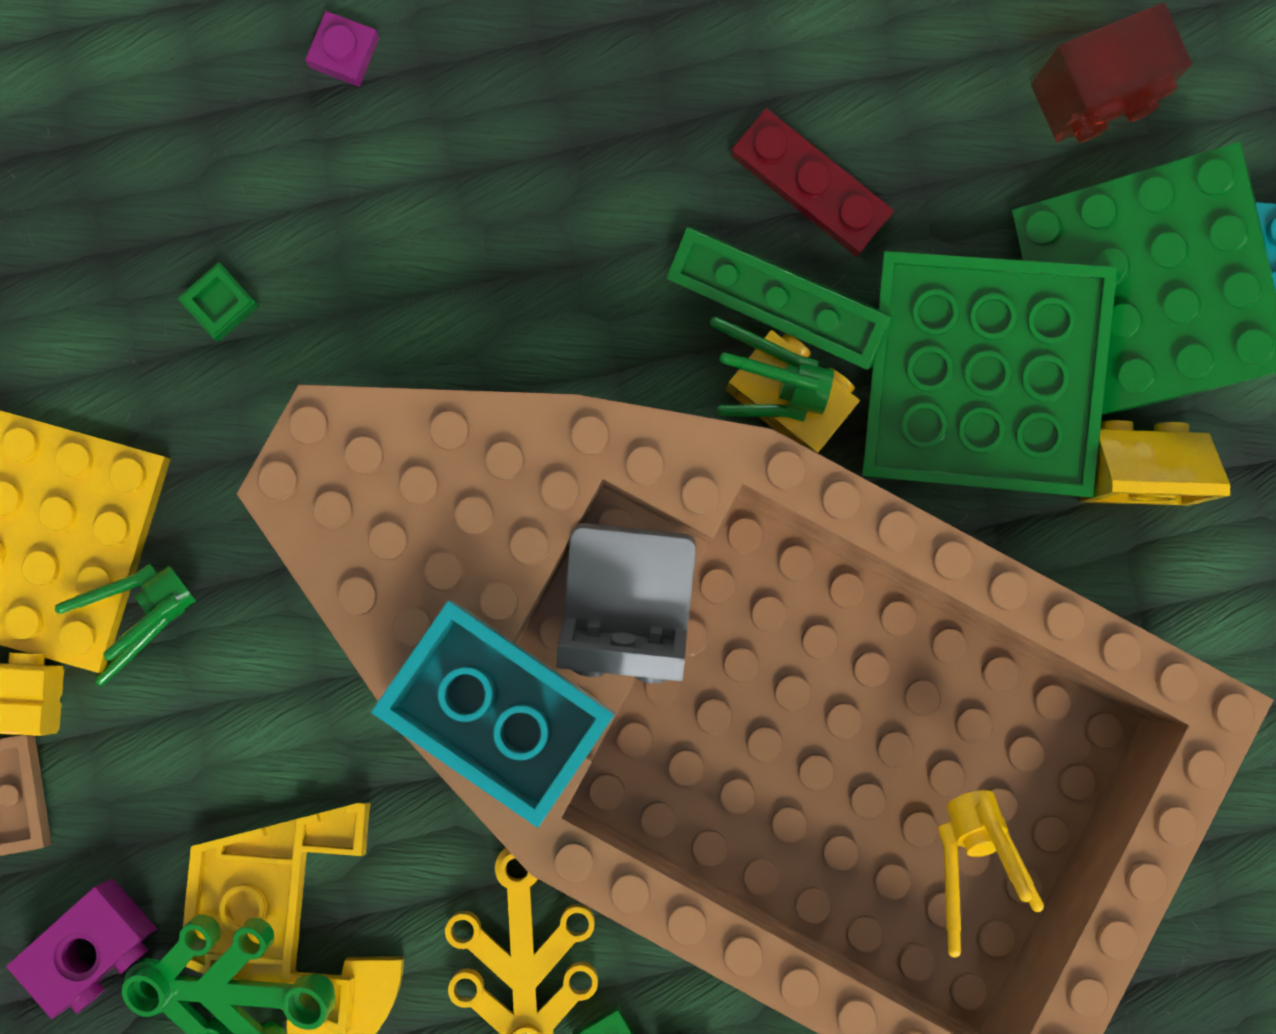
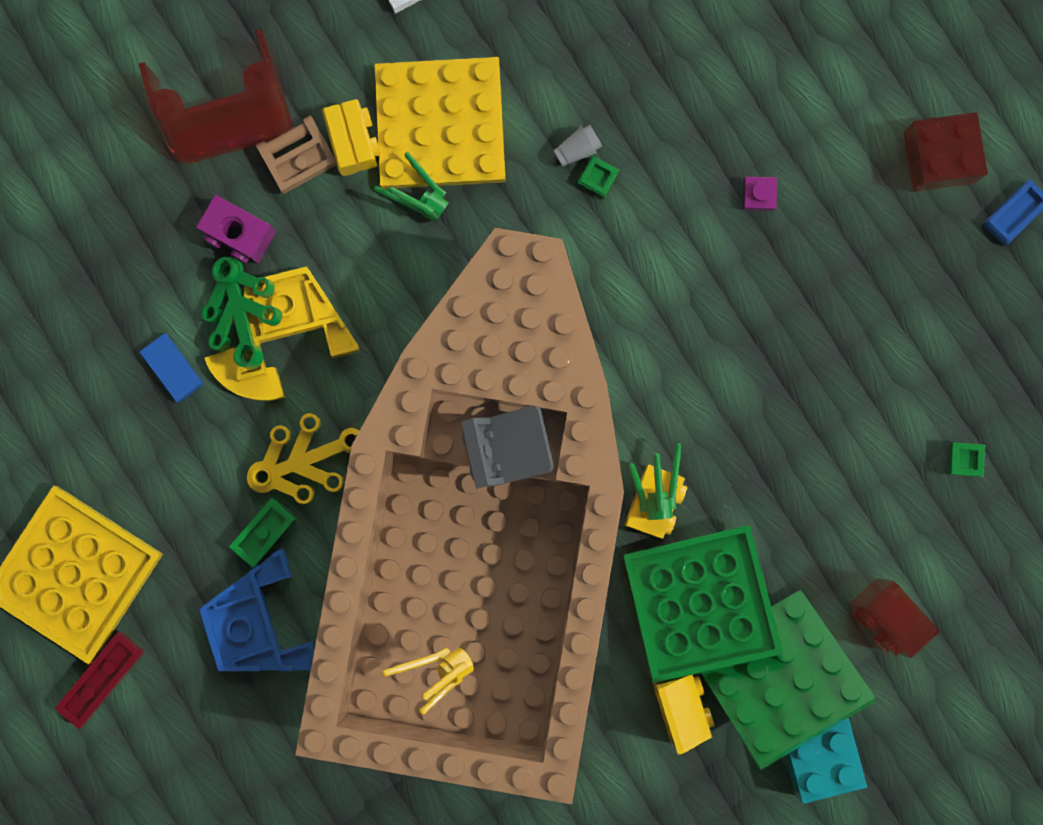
camera: 80 degrees right, 0 degrees up
teal brick [371,601,615,828] -> none
green plate [666,227,894,370] -> none
dark red plate [730,108,894,257] -> none
none -> light grey cone [554,125,602,166]

